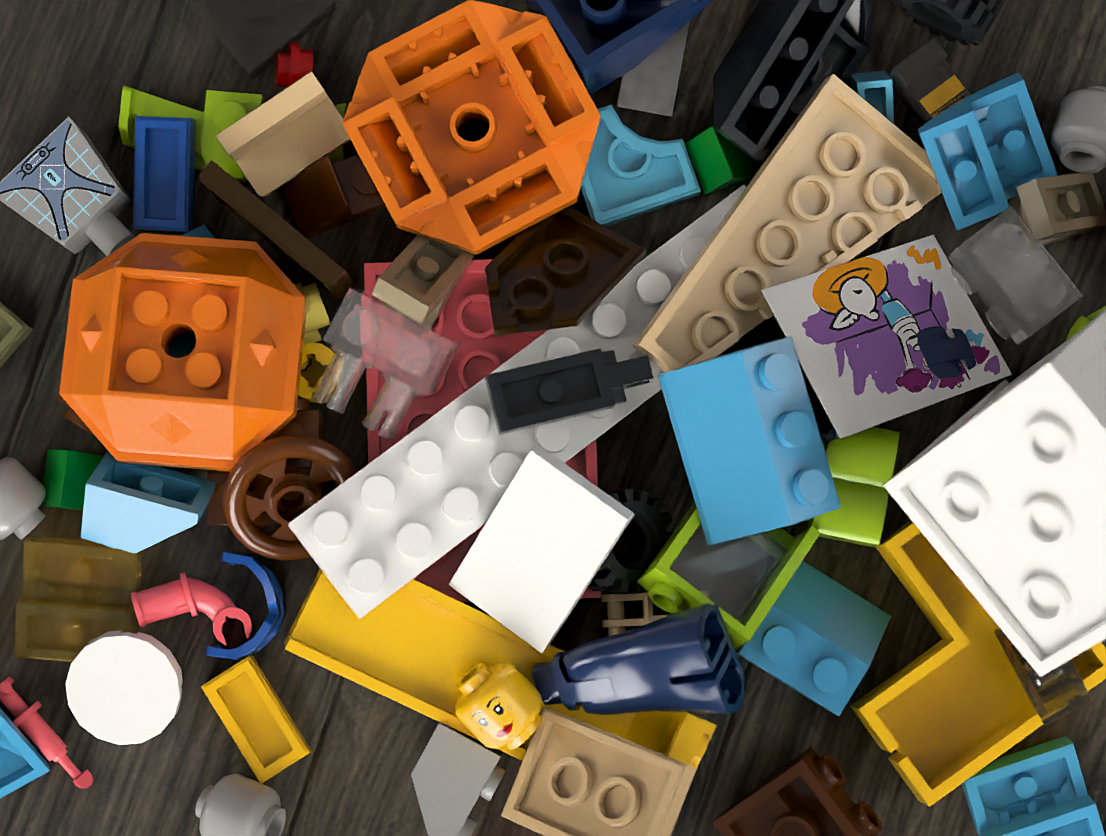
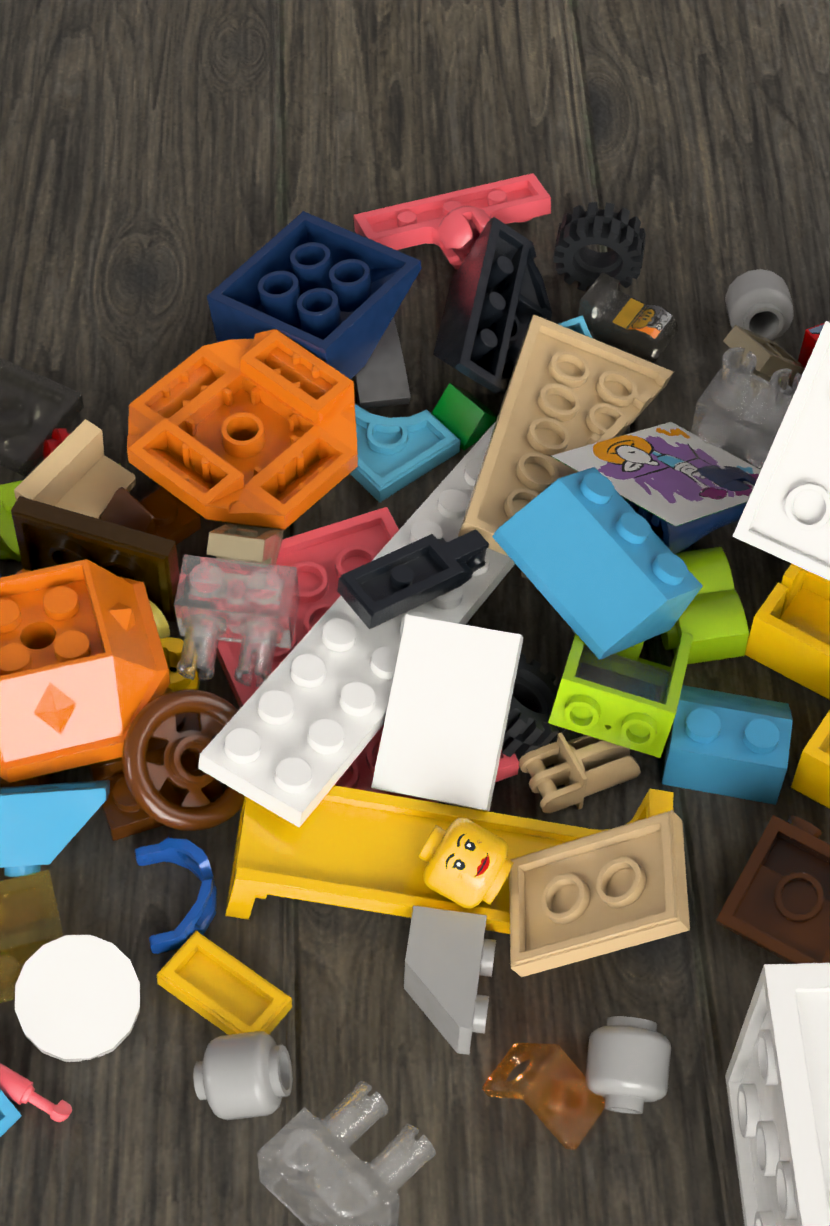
camera: 30 degrees left, 30 degrees down
coral piece [130,572,252,646] -> none
dark brown tile [485,206,646,336] -> none
dark blue piece [532,603,745,715] -> none
dark azure slope [917,73,1058,231] -> none

